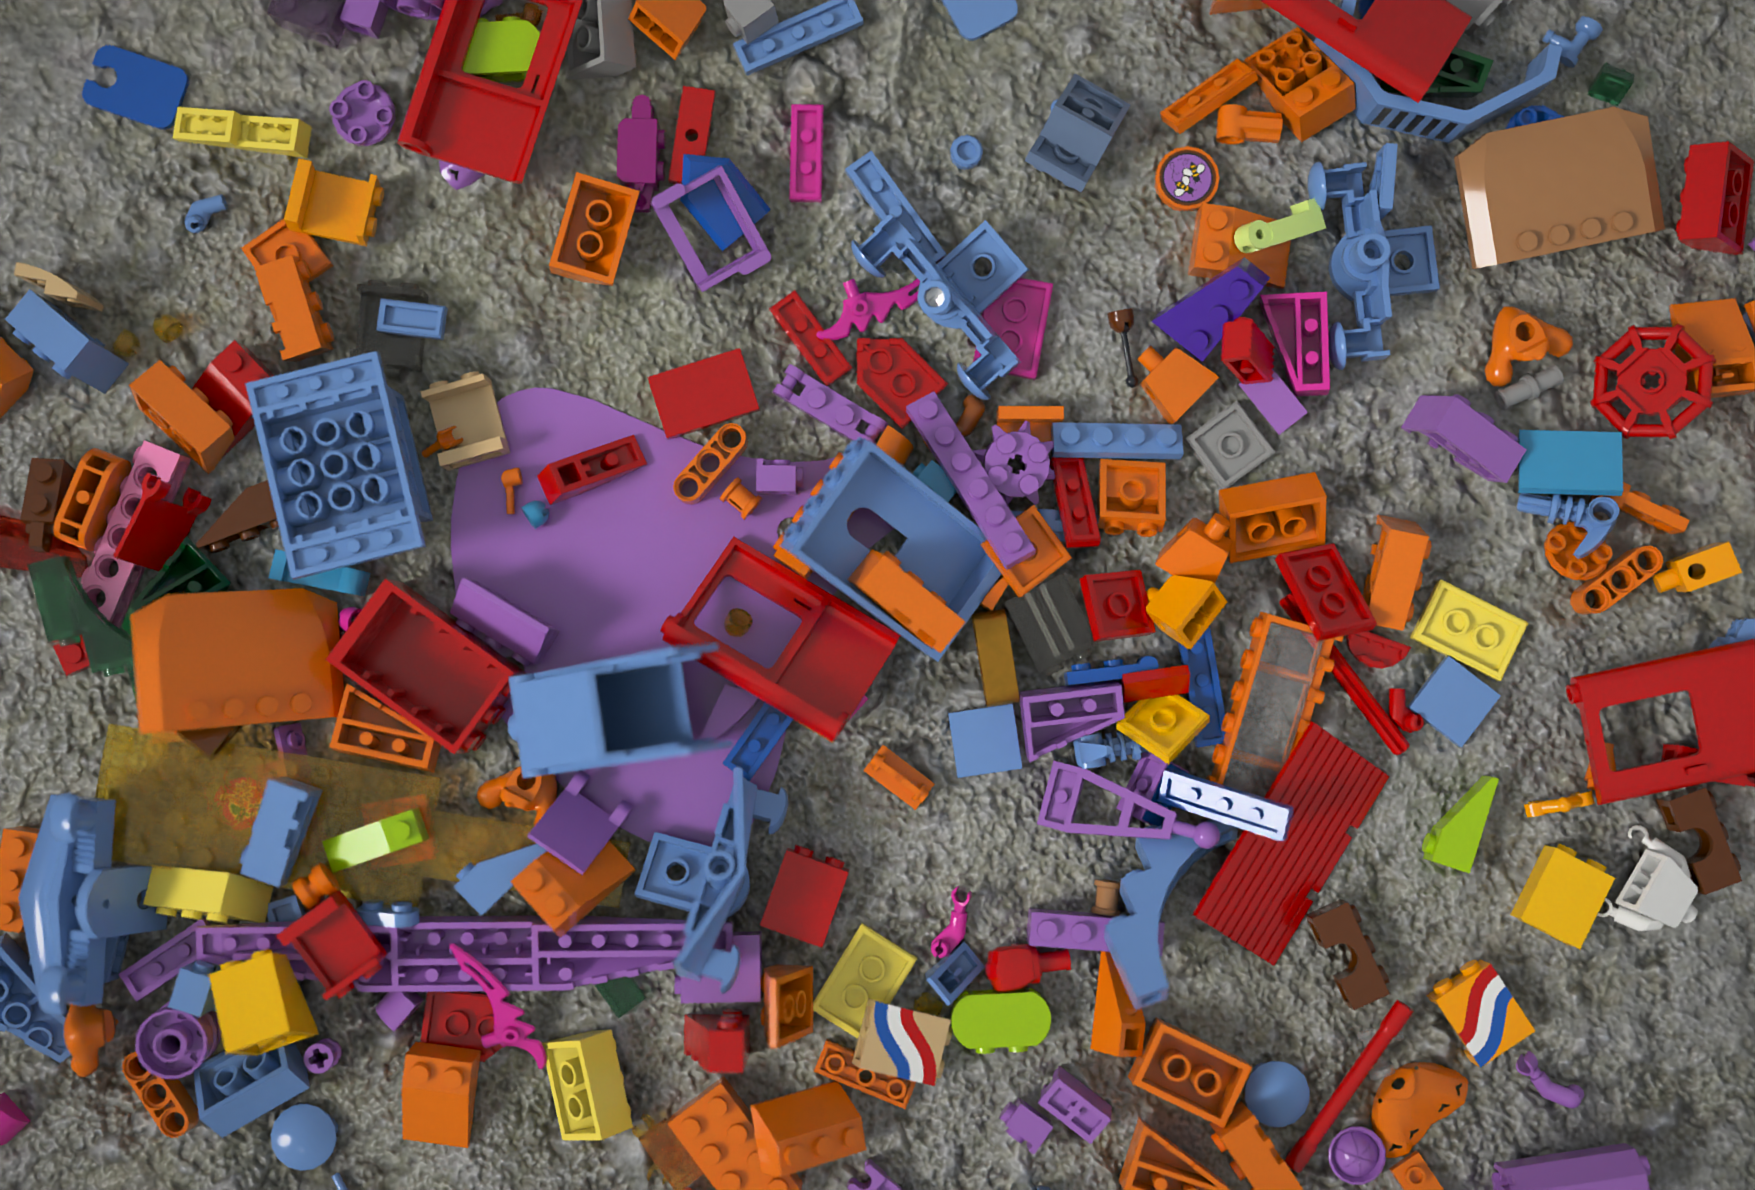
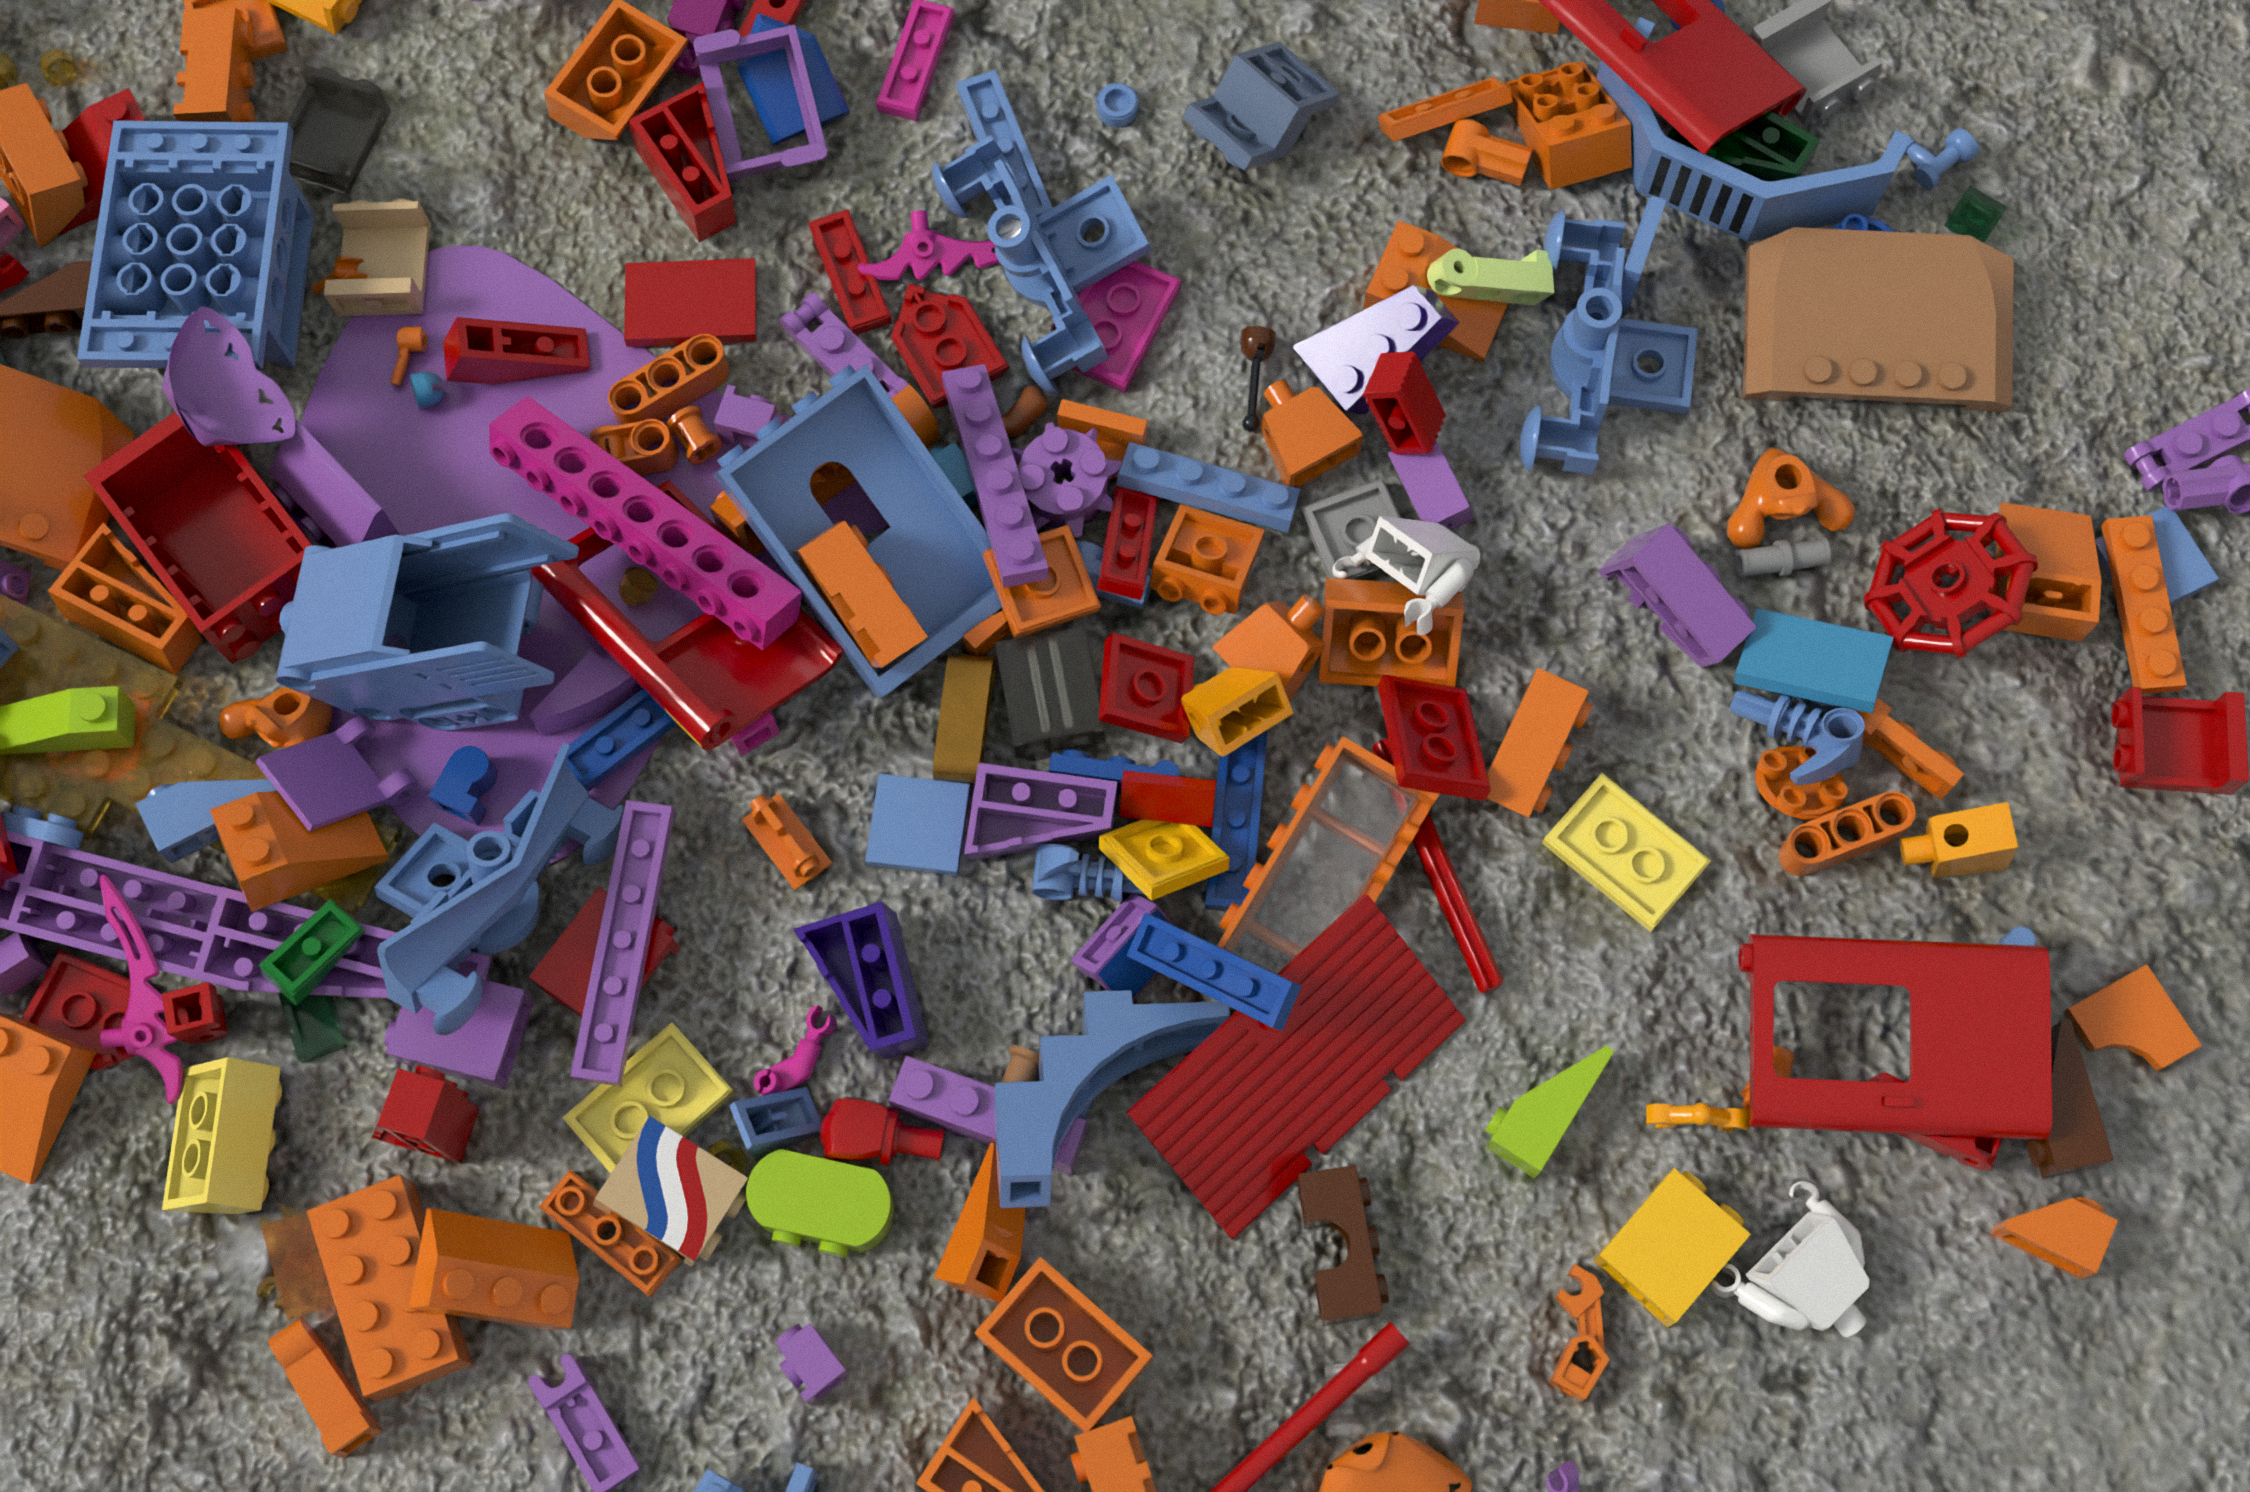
camera: 20 degrees right, 15 degrees down
dark azure leg [268,549,371,597] -> none
medium blue tile [376,298,448,340] -> none
orange slope [760,964,813,1049] -> none
medium lavender plate [1037,760,1220,849] -> none
medium lavender hinge [1038,1065,1112,1144] -> none
tile [1155,146,1220,211] -> none
medium blue dish [1244,1061,1310,1127] -> none
dark pink wedge [1259,291,1330,397] -> none
red tile [1346,631,1411,669] -> none
red arm [1389,688,1424,733] -> none
medium blue tile [1407,656,1501,747] -> none
panel [1426,959,1535,1068] -> none
reddish brown arch [1656,786,1742,895] -> none
red slope [1676,141,1754,255] -> none
none -> medium lavender piece [162,306,296,447]
none -> red leg [162,982,228,1044]
none -> green slope [259,899,366,1006]
none -> blue leg [428,746,497,826]
none -> dark pink brick [489,396,802,651]
none -> medium lavender plate [570,800,675,1086]
none -> orange piece [589,419,679,476]
none -> red wedge [628,82,736,243]
none -> dark purple wedge [793,902,930,1060]
none -> white torso [1332,516,1480,635]
none -> orange piece [1548,1264,1610,1402]

